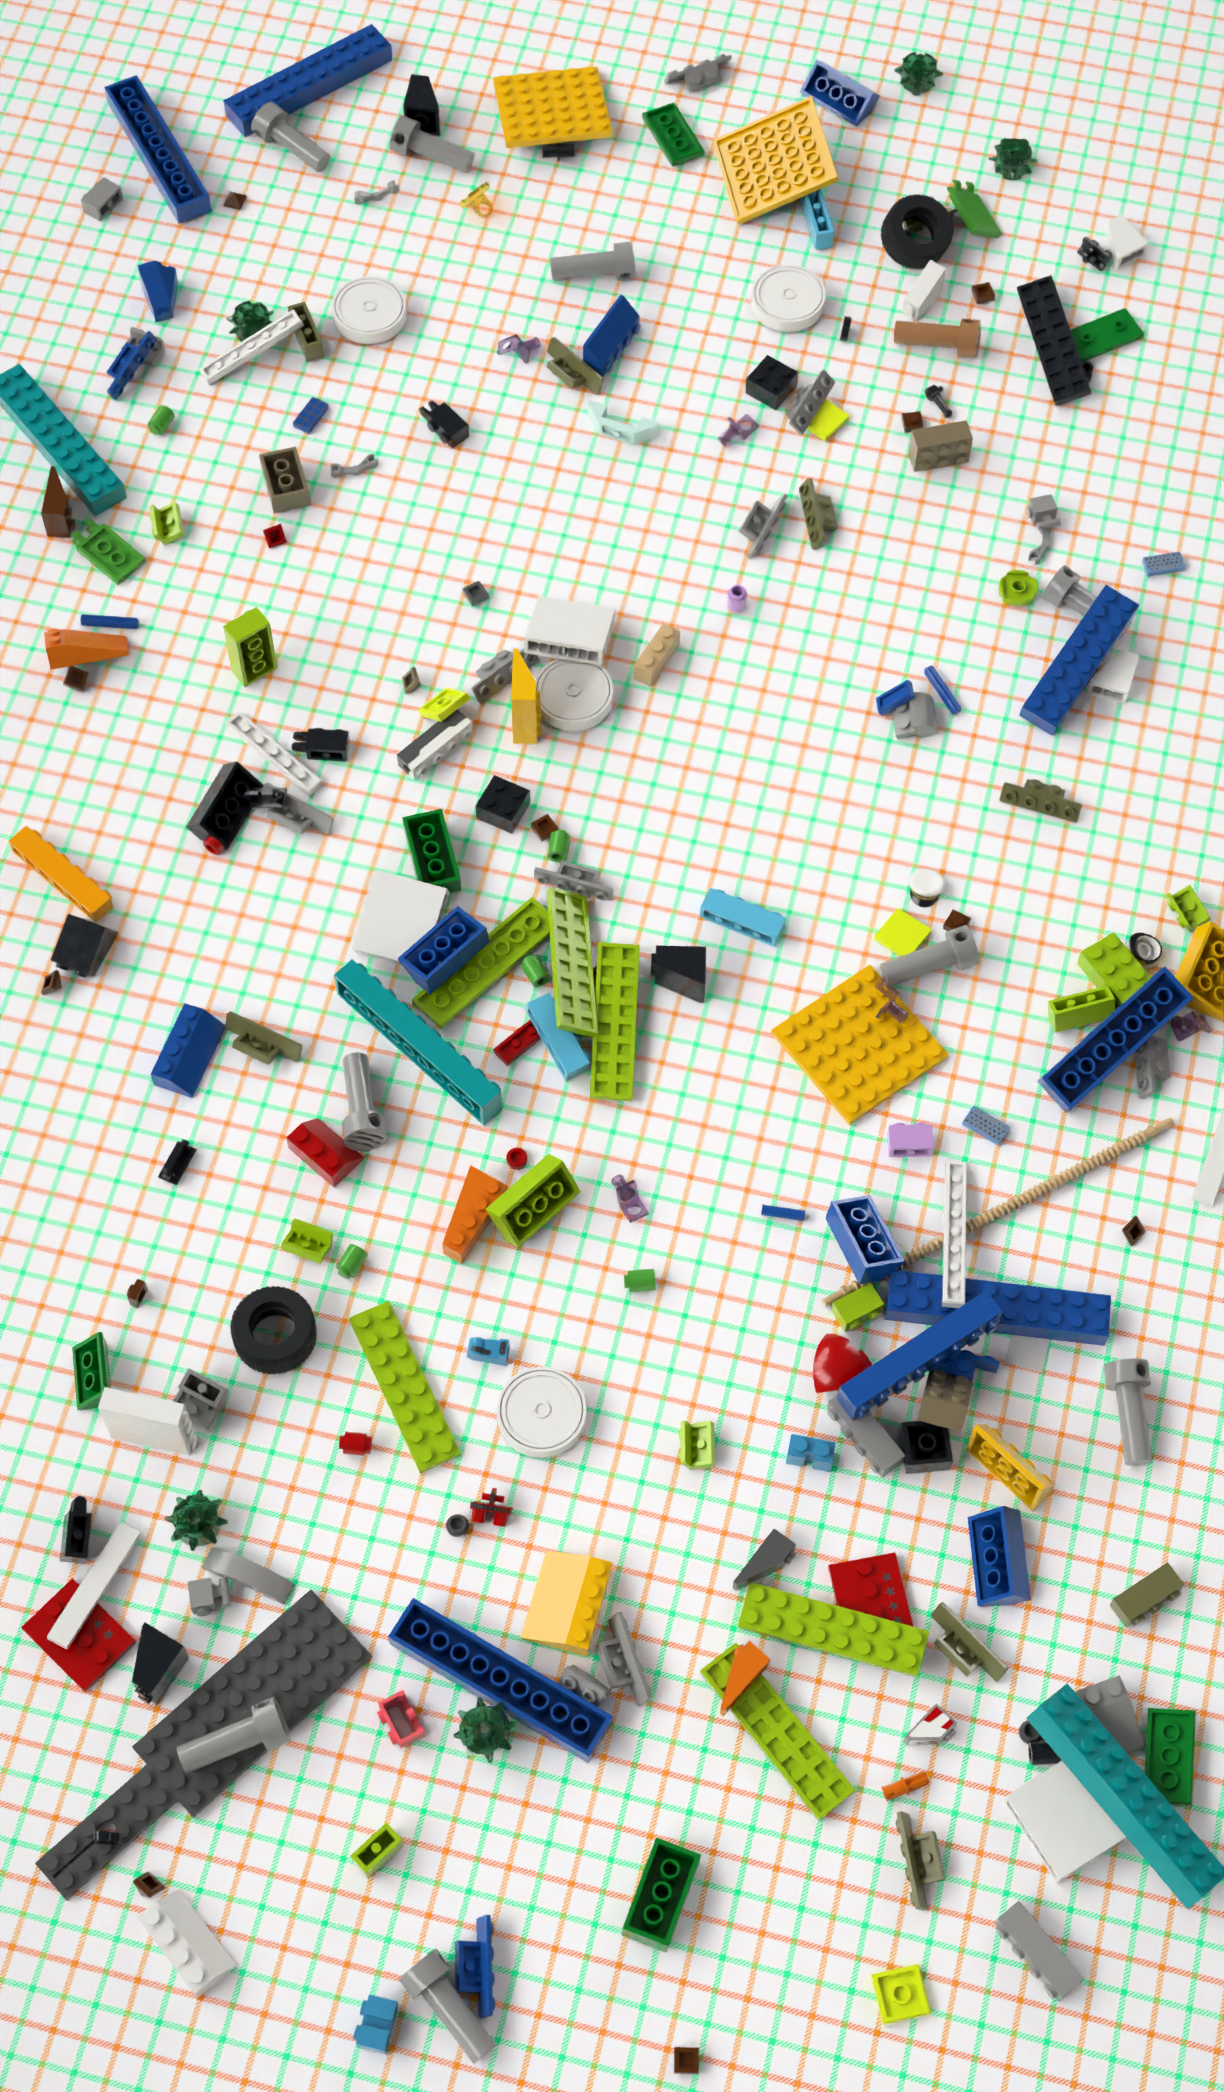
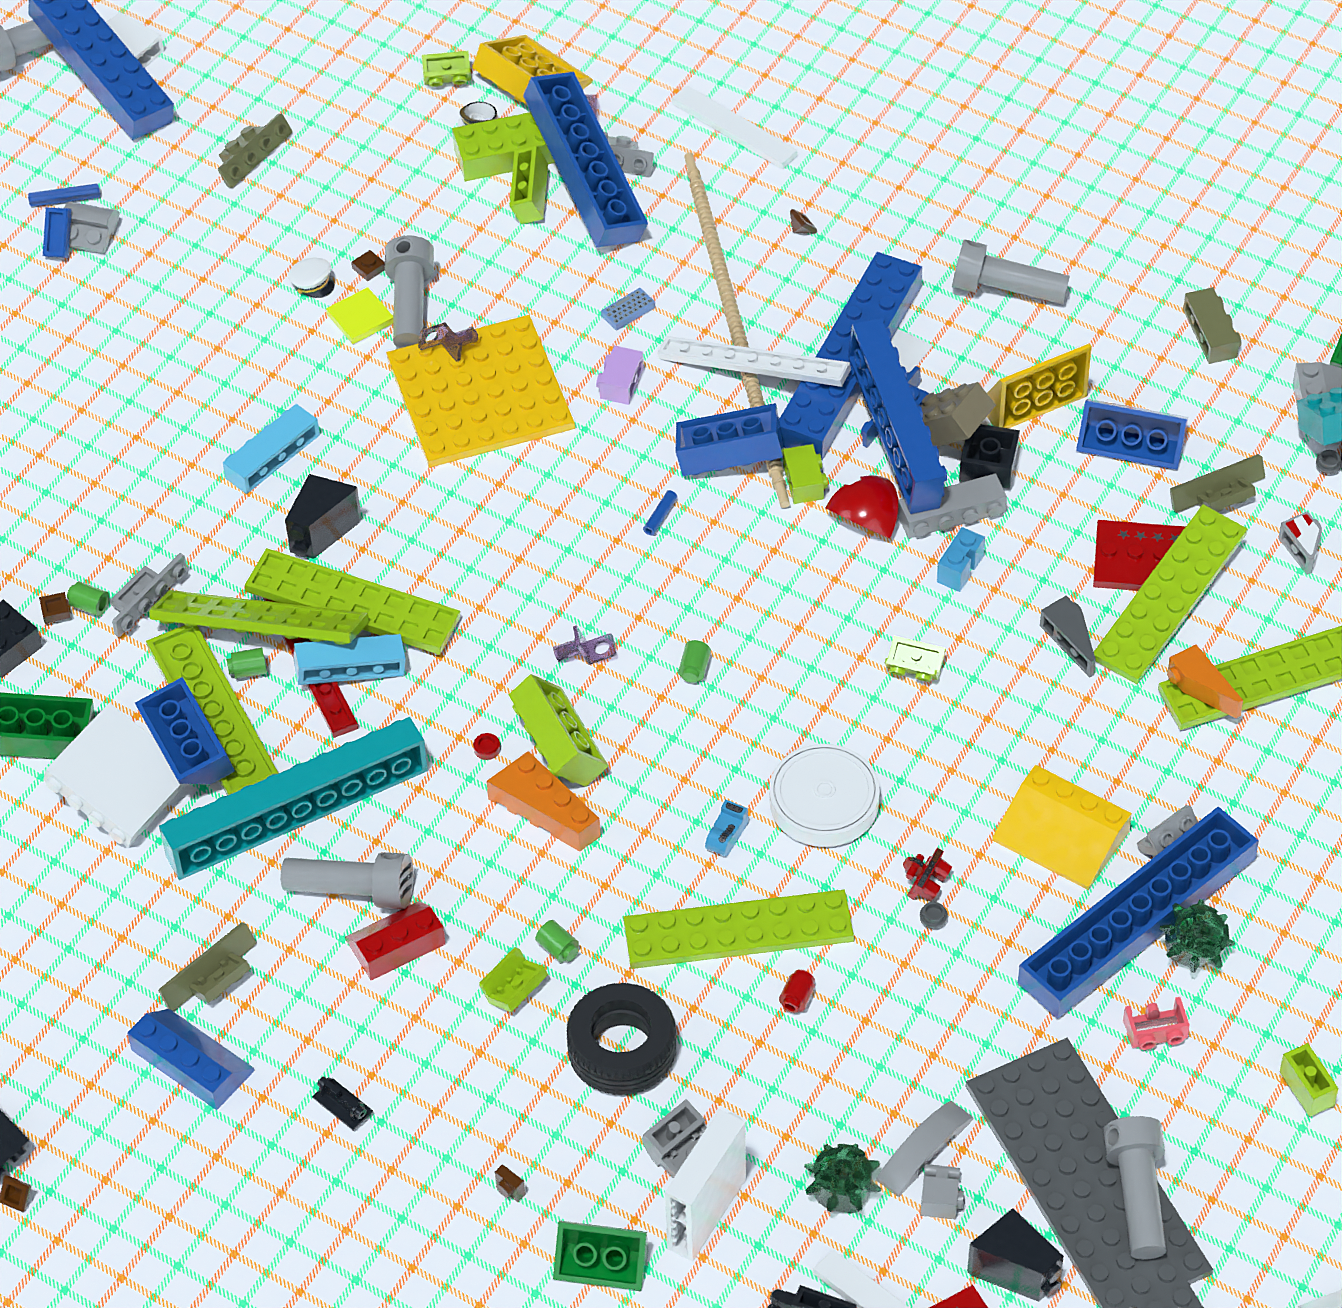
camera: 70 degrees left, 10 degrees down
light grey bracket [596,1611,652,1707] -> none

